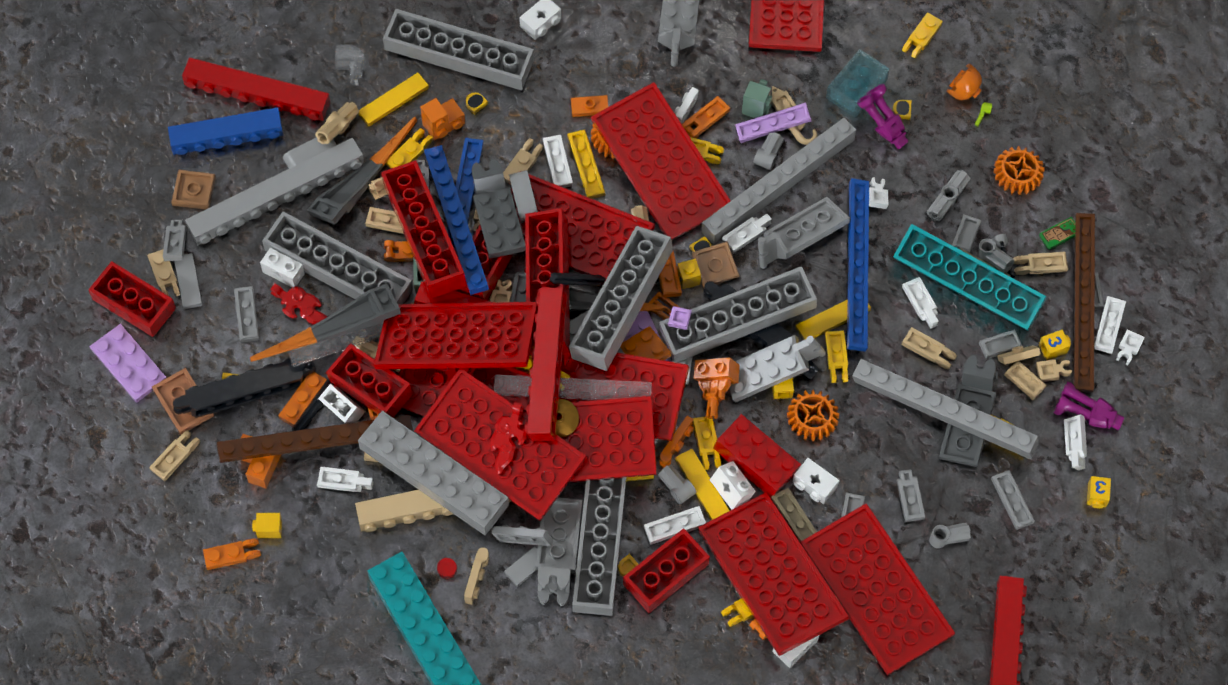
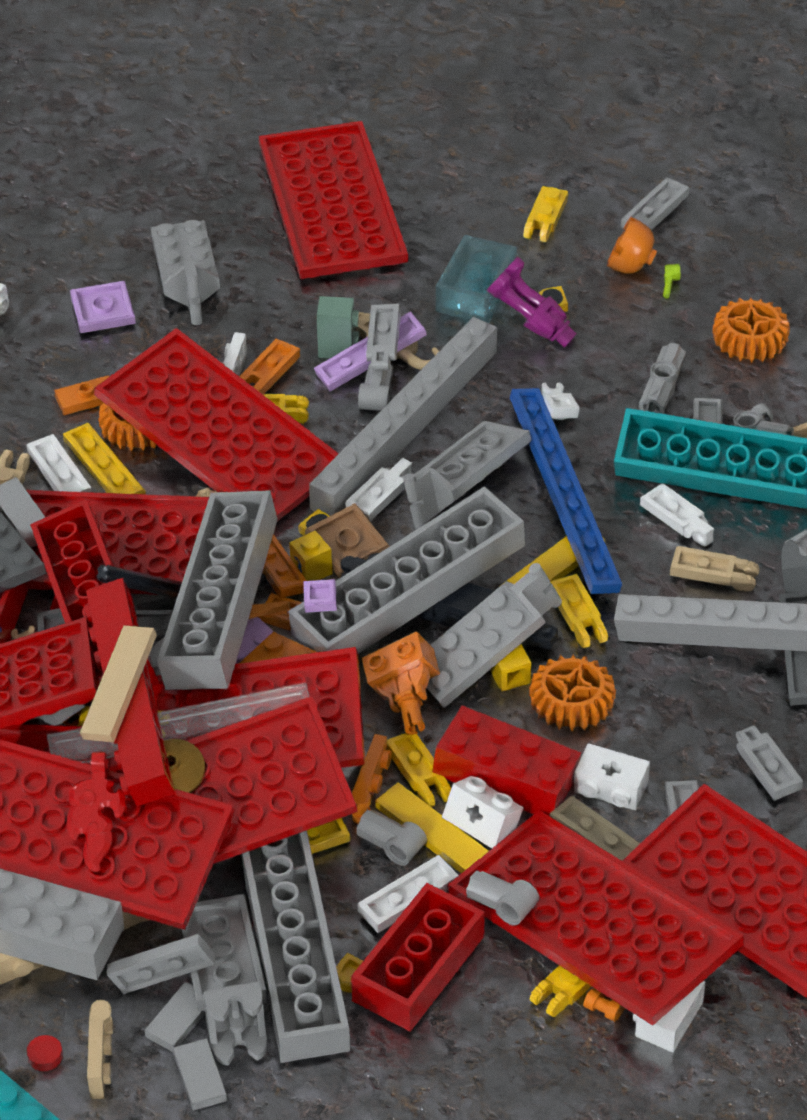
camera: 15 degrees left, 20 degrees down
none -> lavender plate [70,281,136,333]
none -> tan tile [80,626,157,742]
none -> light grey tile [173,1038,227,1111]
none -> light grey hinge [366,304,401,370]
none -> light grey piece [466,870,539,925]
none -> light grey plate [621,177,689,230]

